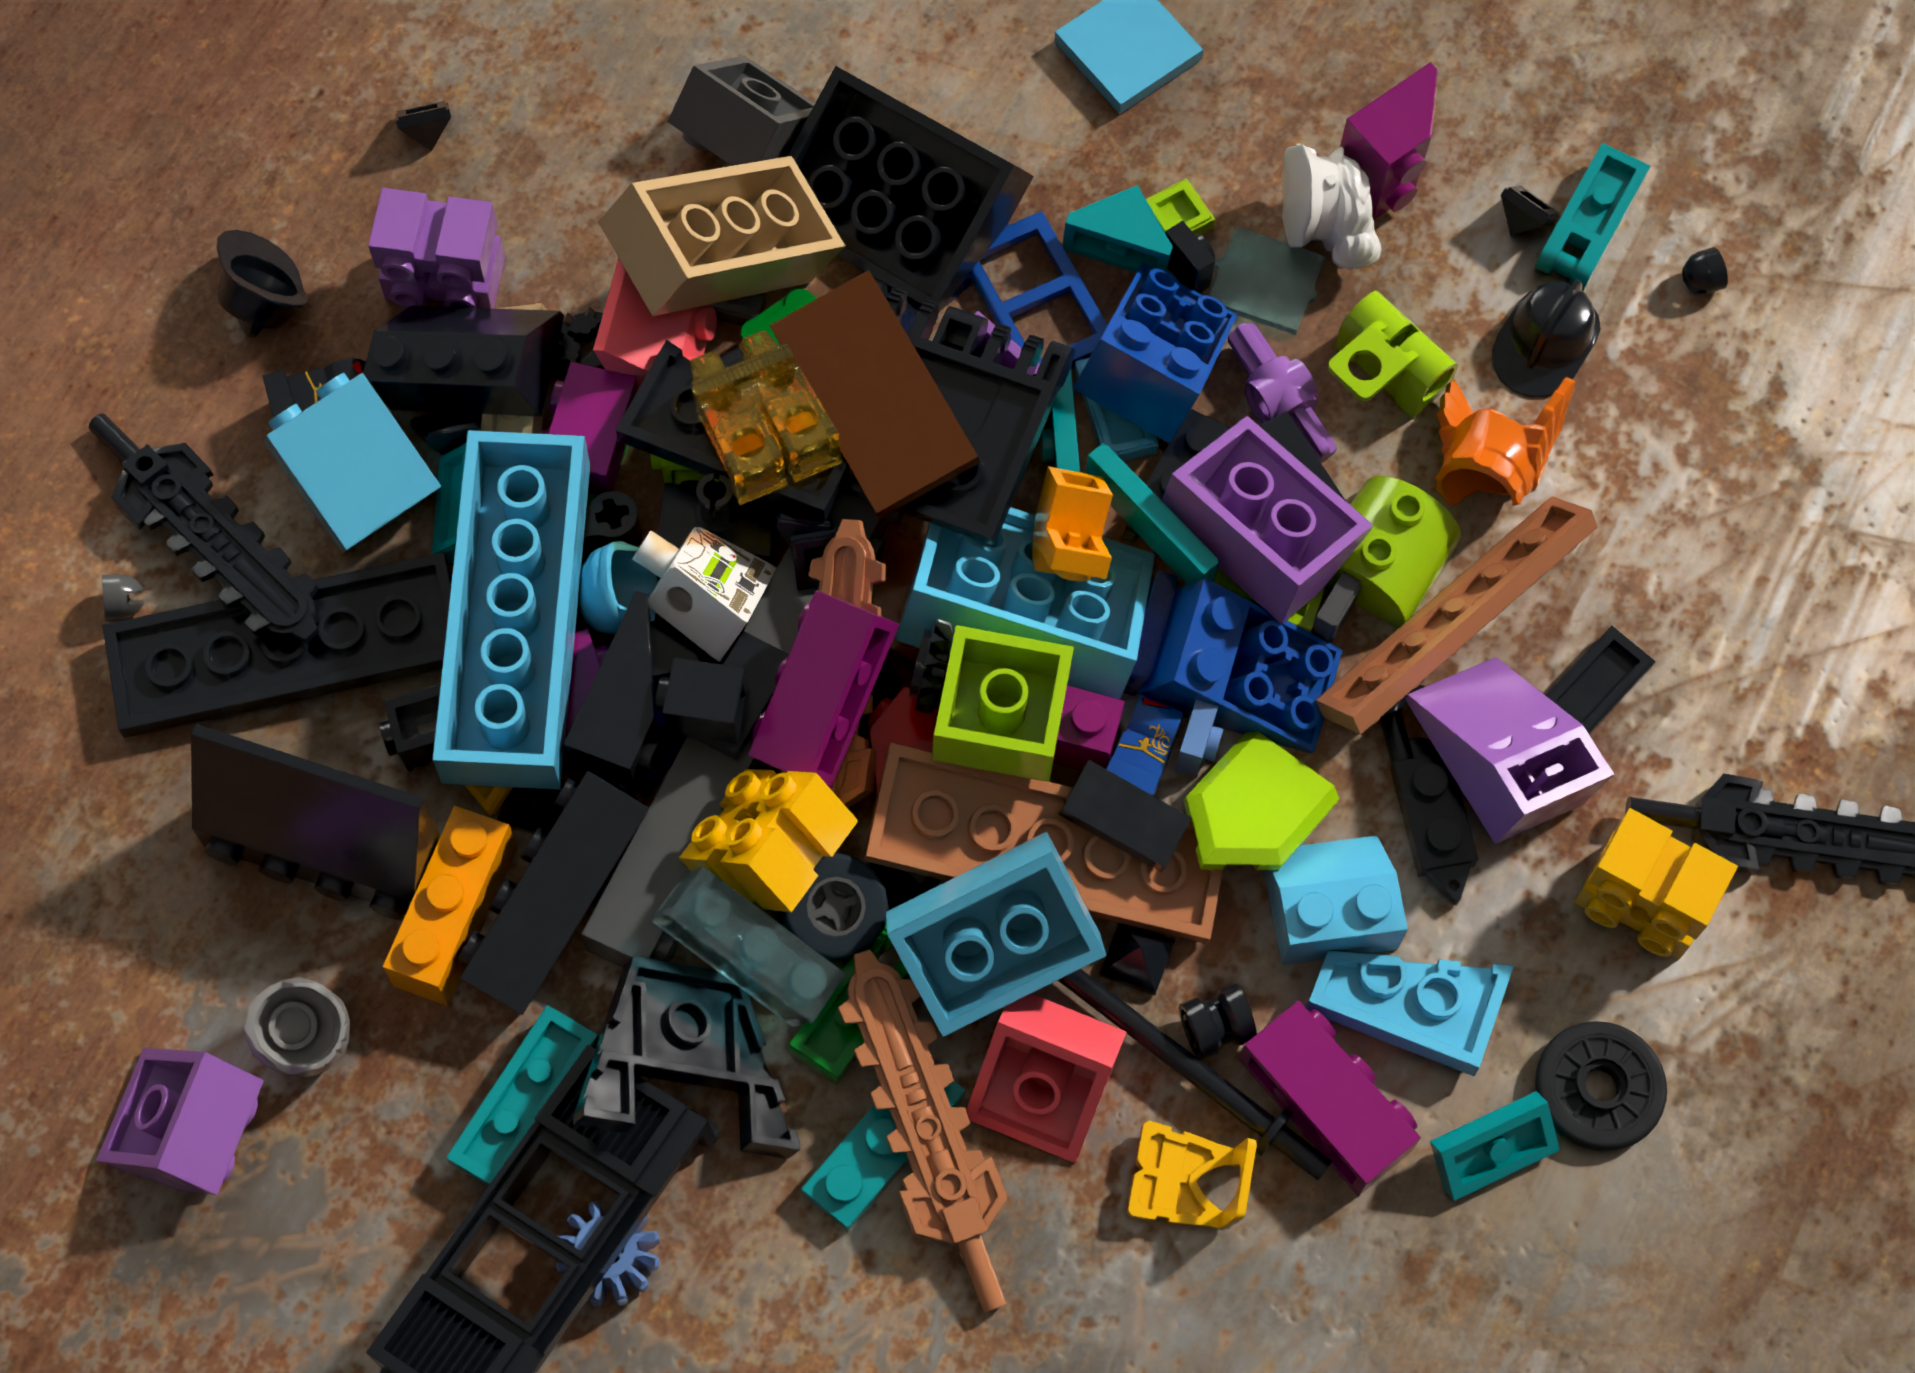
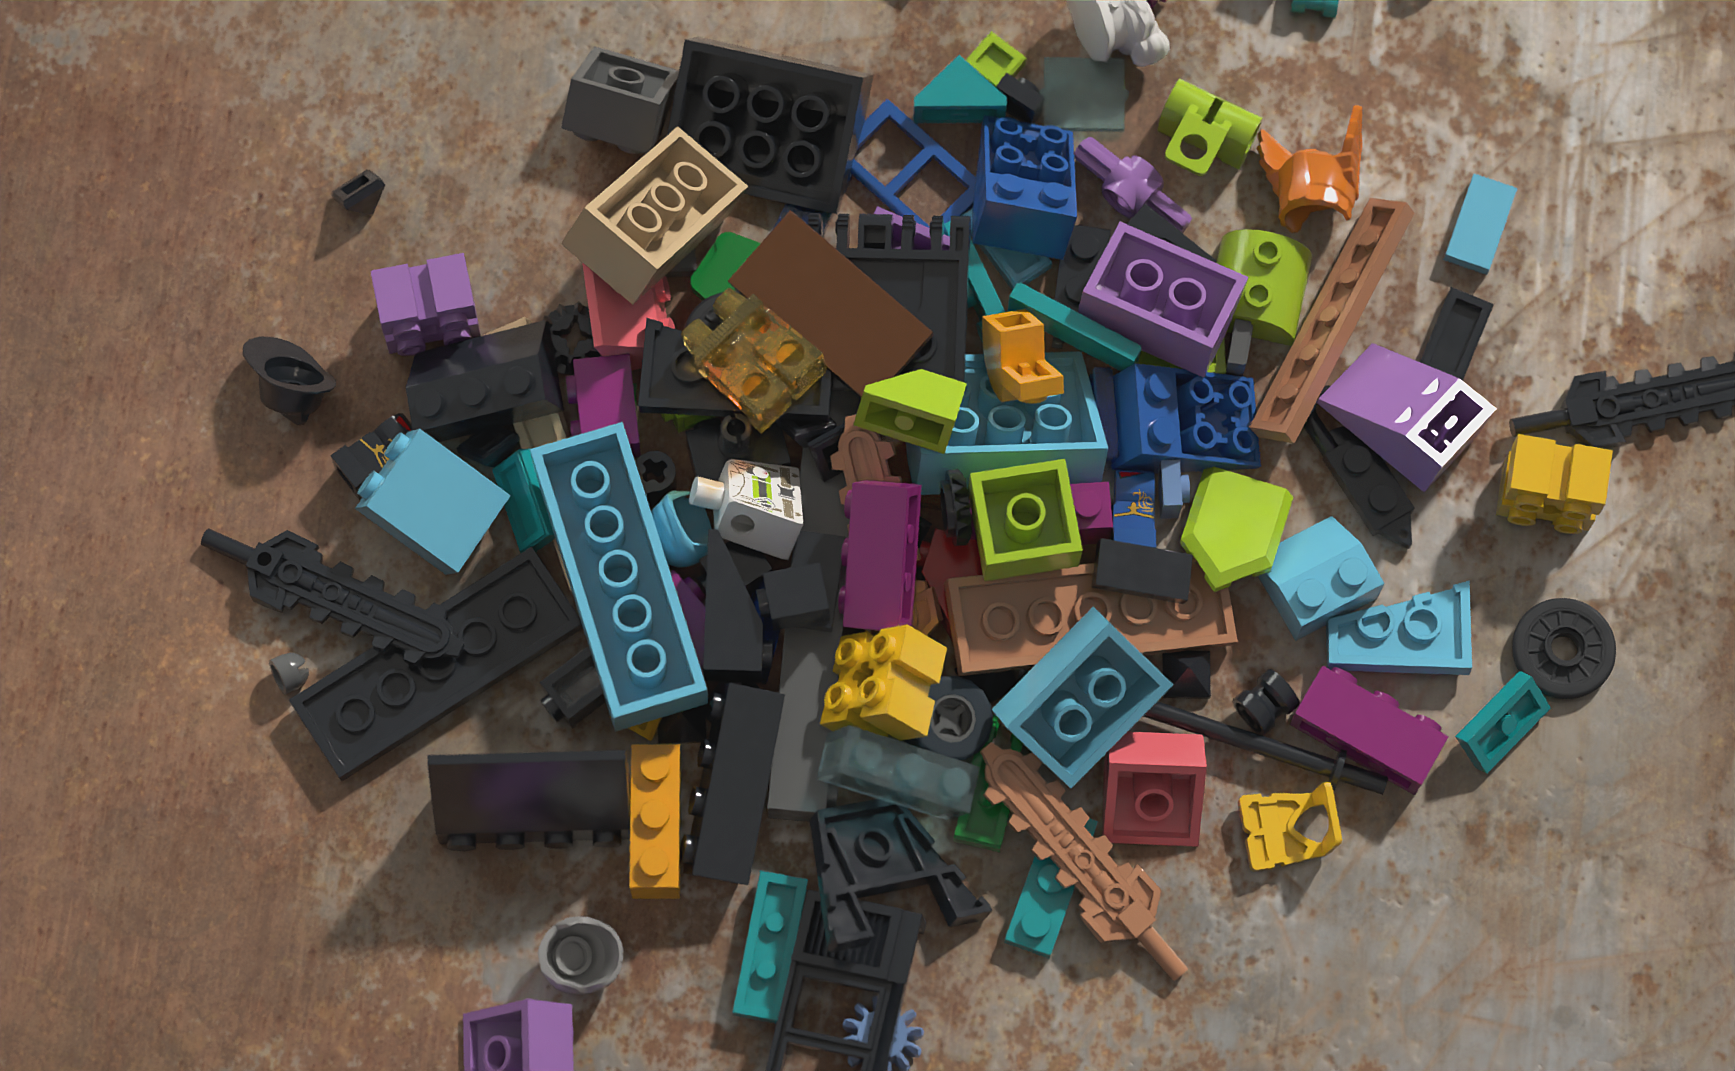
camera: 20 degrees left, 5 degrees up
black piece [1492,279,1601,397] -> none
none -> lime slope [853,369,967,454]
none -> medium azure tile [1443,173,1518,275]

